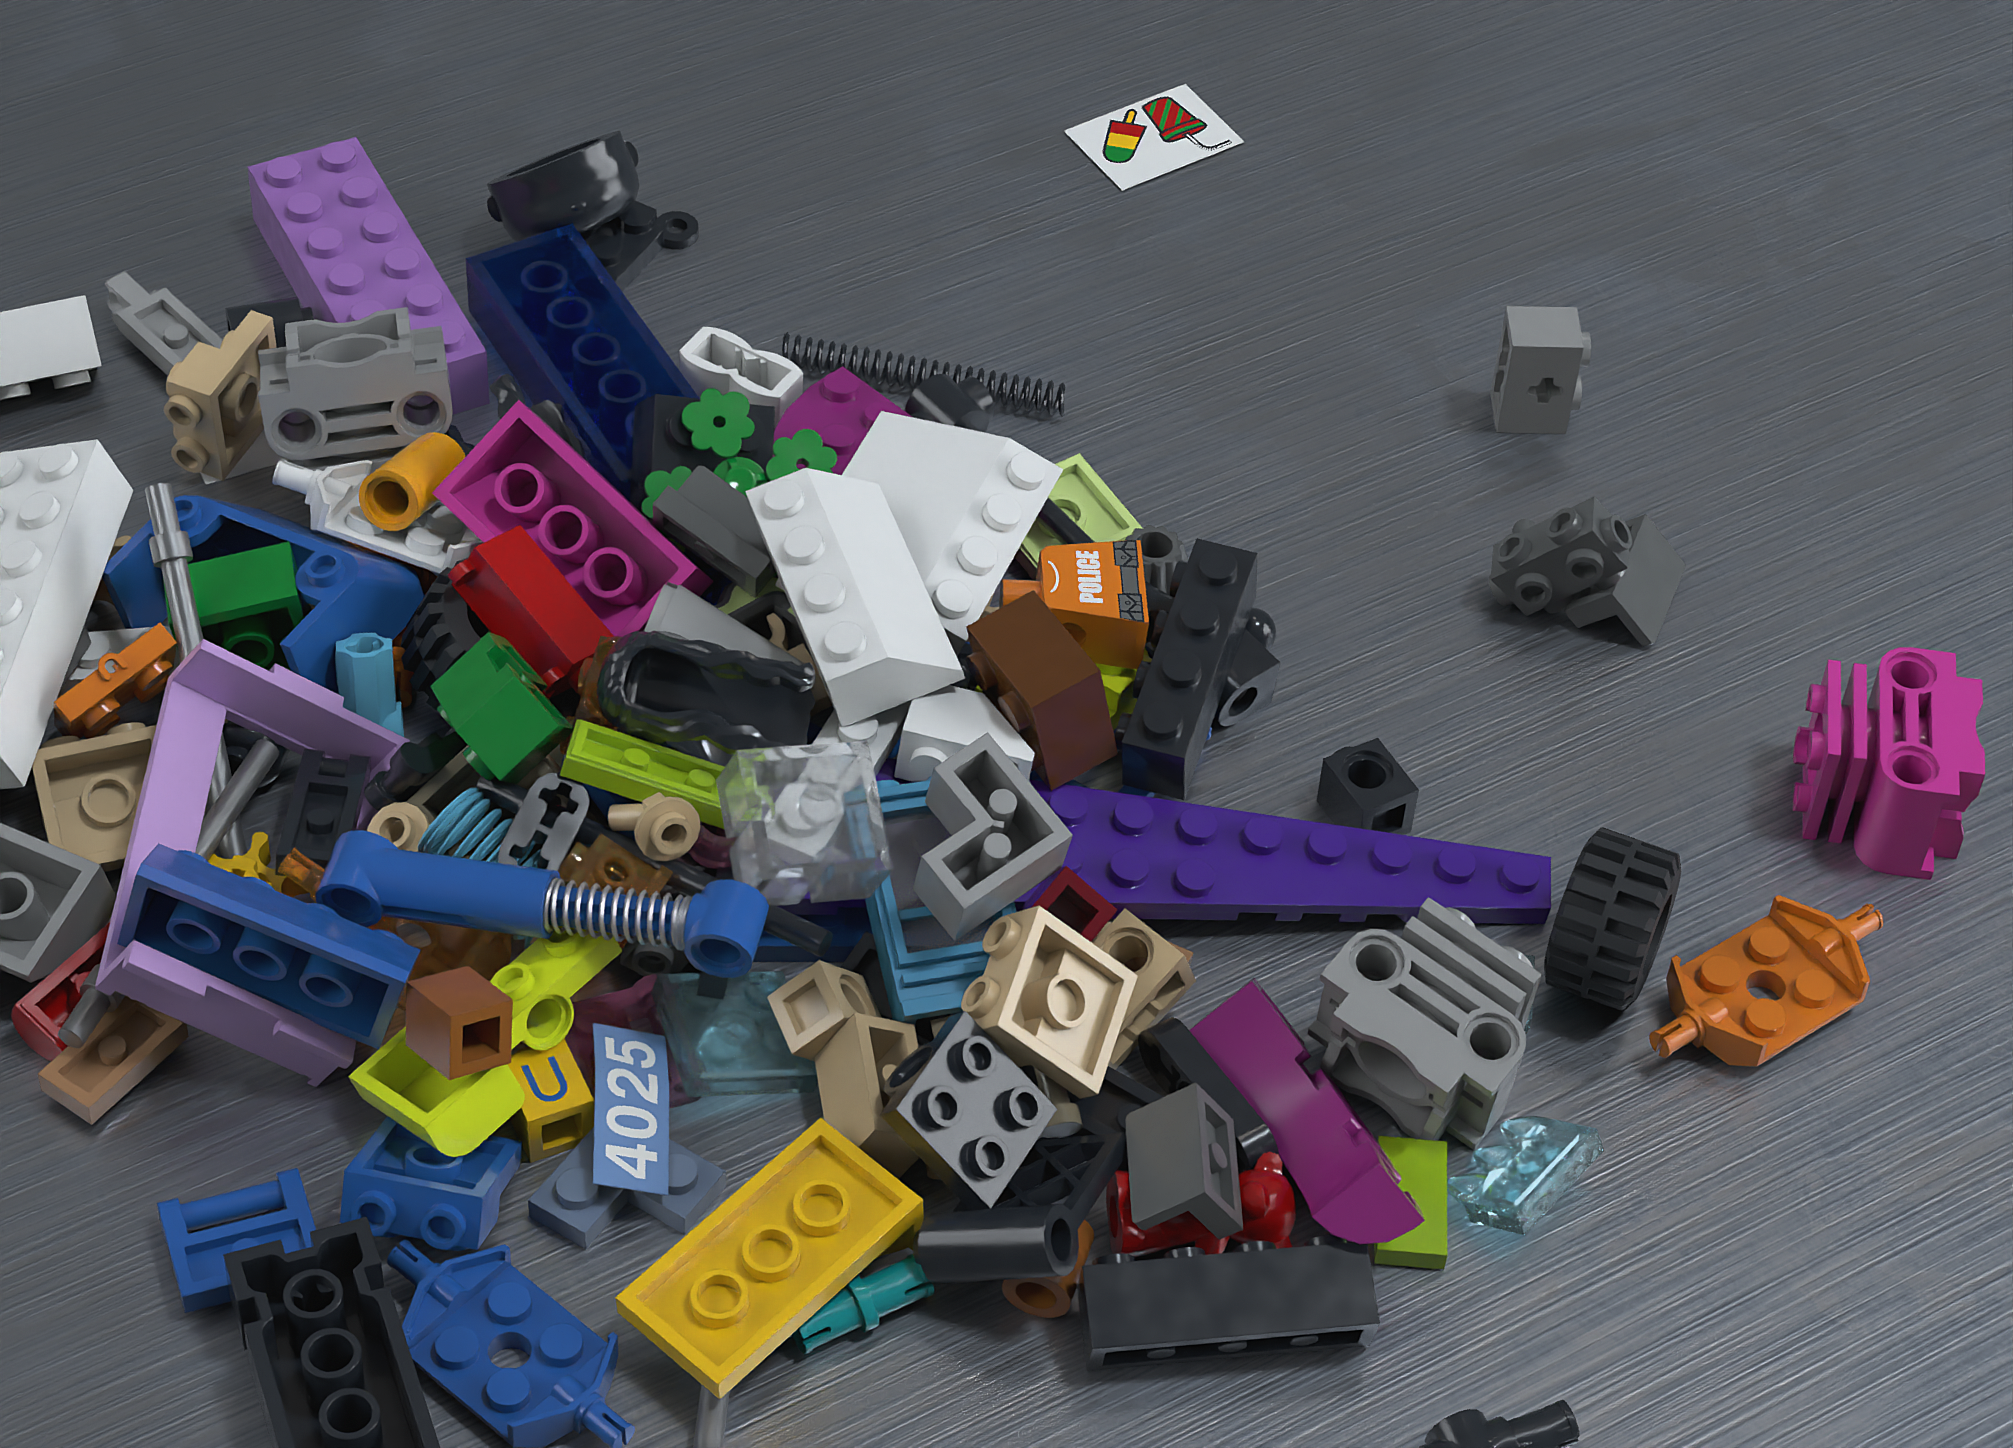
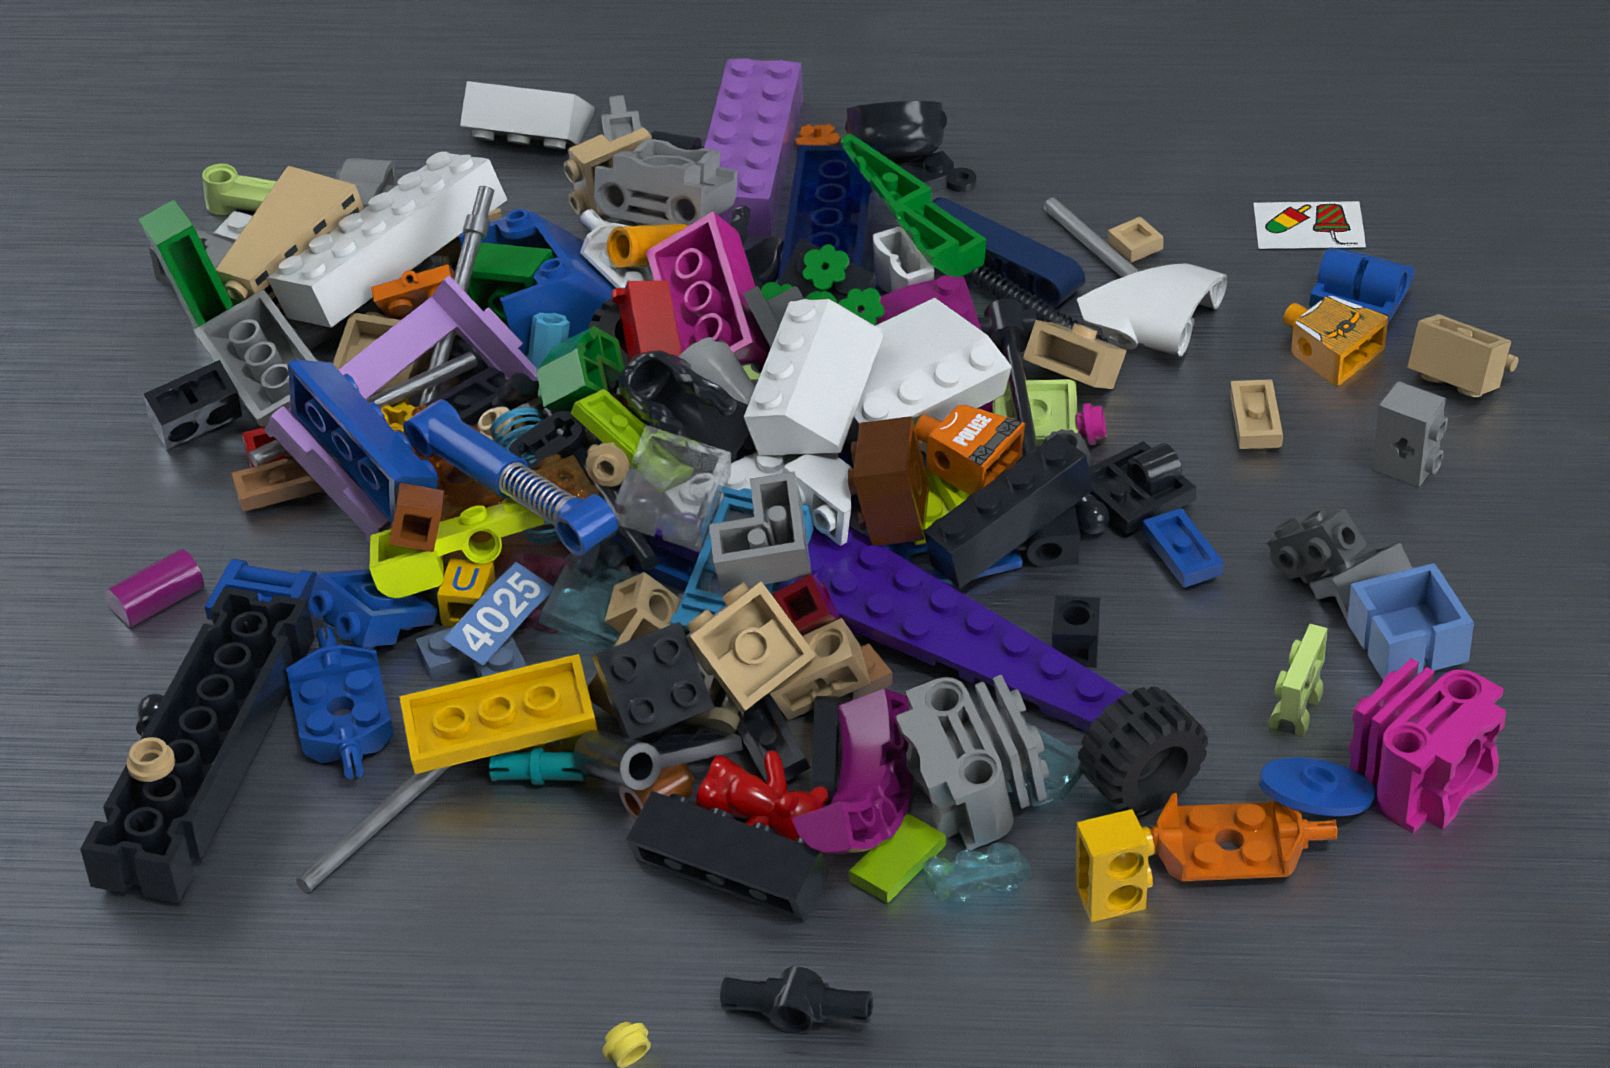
camera: 40 degrees right, 5 degrees down
dark grey panel [1125,1083,1243,1240] -> none
none -> magenta brick [105,549,205,628]
none -> orange plant [795,123,842,154]
none -> green wedge [840,133,987,277]
none -> dark blue beam [932,197,1086,308]
none -> tan brick [1022,320,1127,389]
none -> light grey bar [1044,198,1195,327]
none -> yellow brick [1075,809,1154,922]
none -> dark pink plate [1076,403,1107,445]
none -> white panel [1077,264,1227,357]
none -> black plate [1089,441,1197,534]
none -> tan plate [1108,217,1164,263]
none -> blue plate [1142,508,1224,588]
none -> tan plate [1230,379,1283,449]
none -> blue piece [1258,757,1375,816]
none -> yellowish green plate [1268,624,1328,737]
none -> light orange torso [1283,296,1388,387]
none -> blue plate [1309,248,1415,324]
none -> medium blue piece [1347,563,1474,680]
none -> tan brick [1407,314,1518,397]

